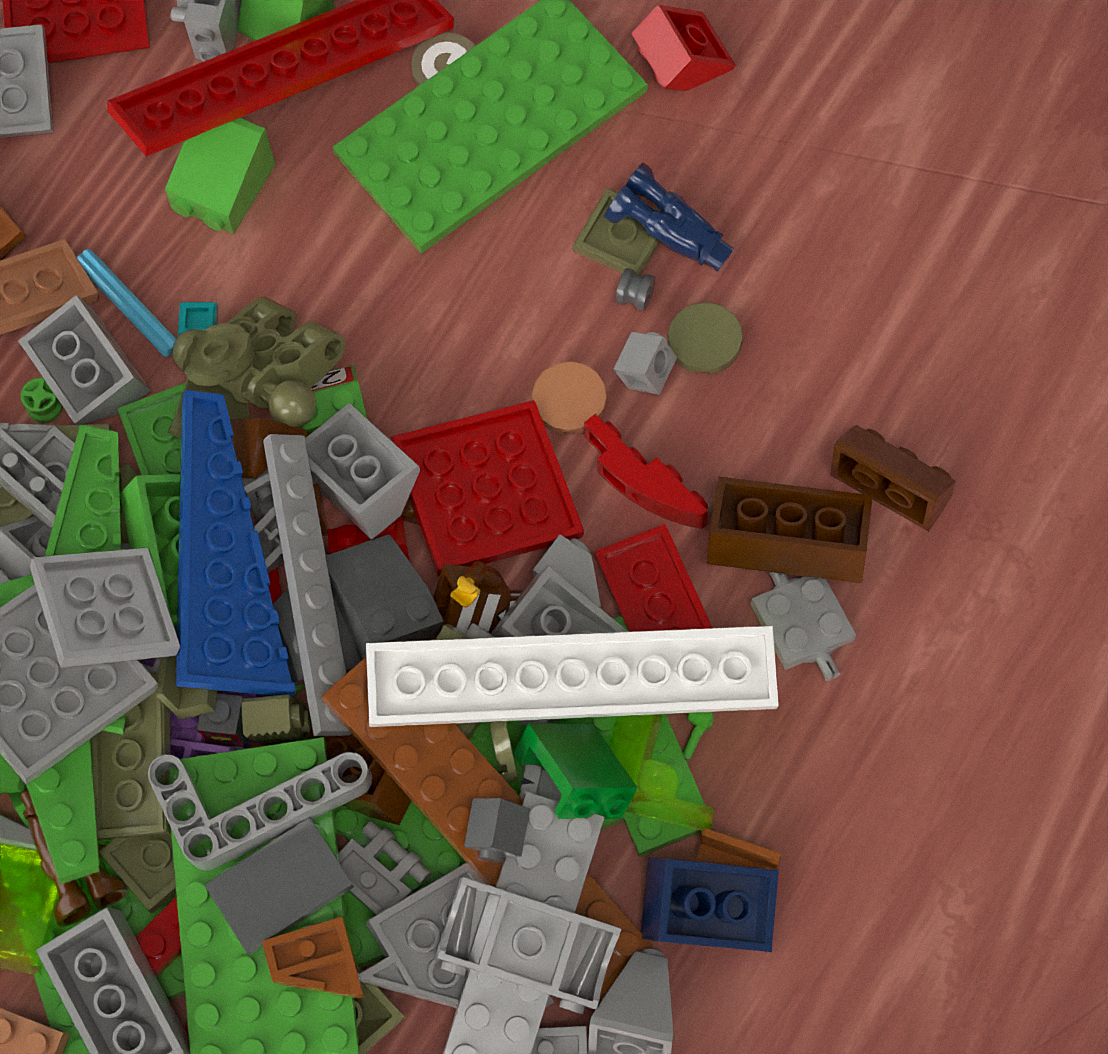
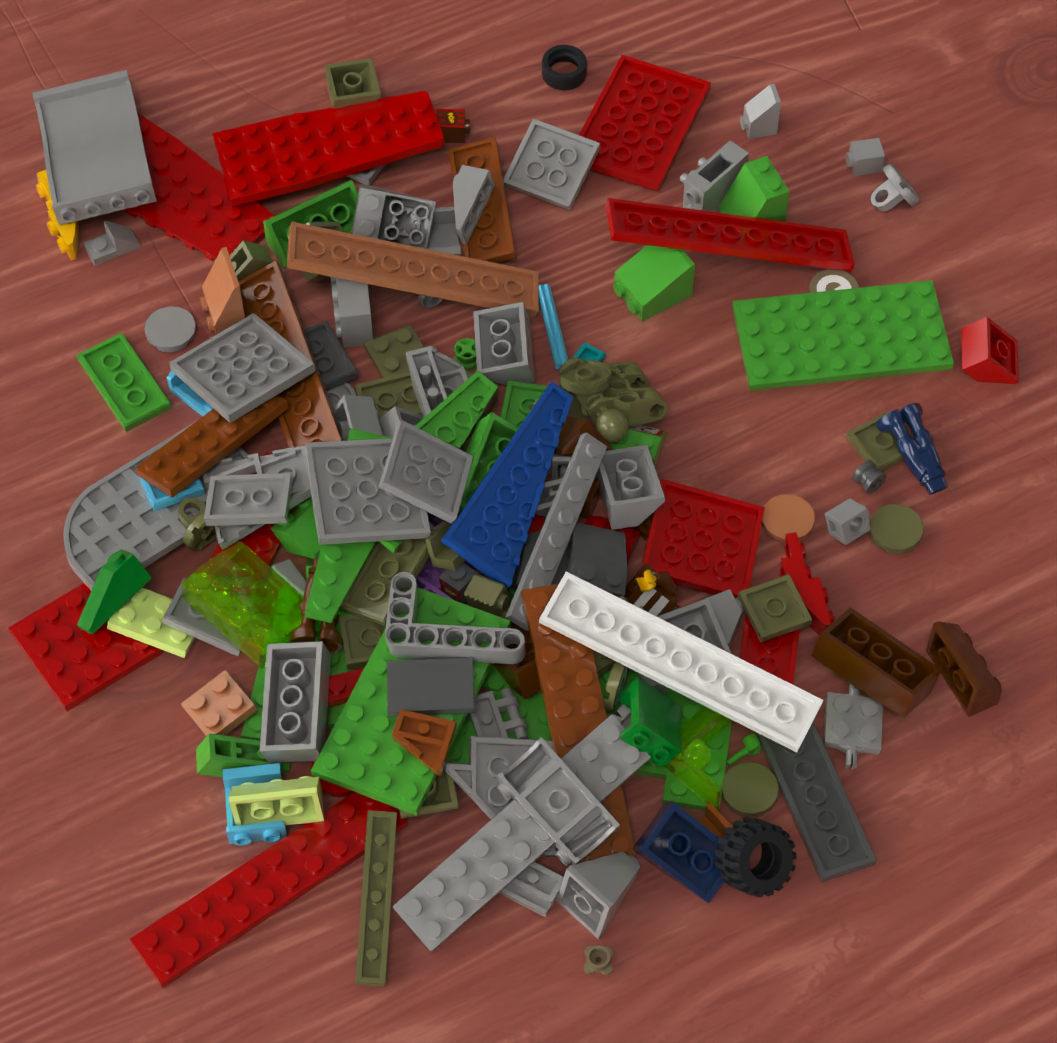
camera: 25 degrees right, 10 degrees down
dark grey brick [464,798,530,863] -> none
none -> black tyre [715,817,797,897]
none -> olive tile [722,762,779,817]
none -> olive plate [738,574,812,643]
none -> dark grey plate [756,722,876,883]

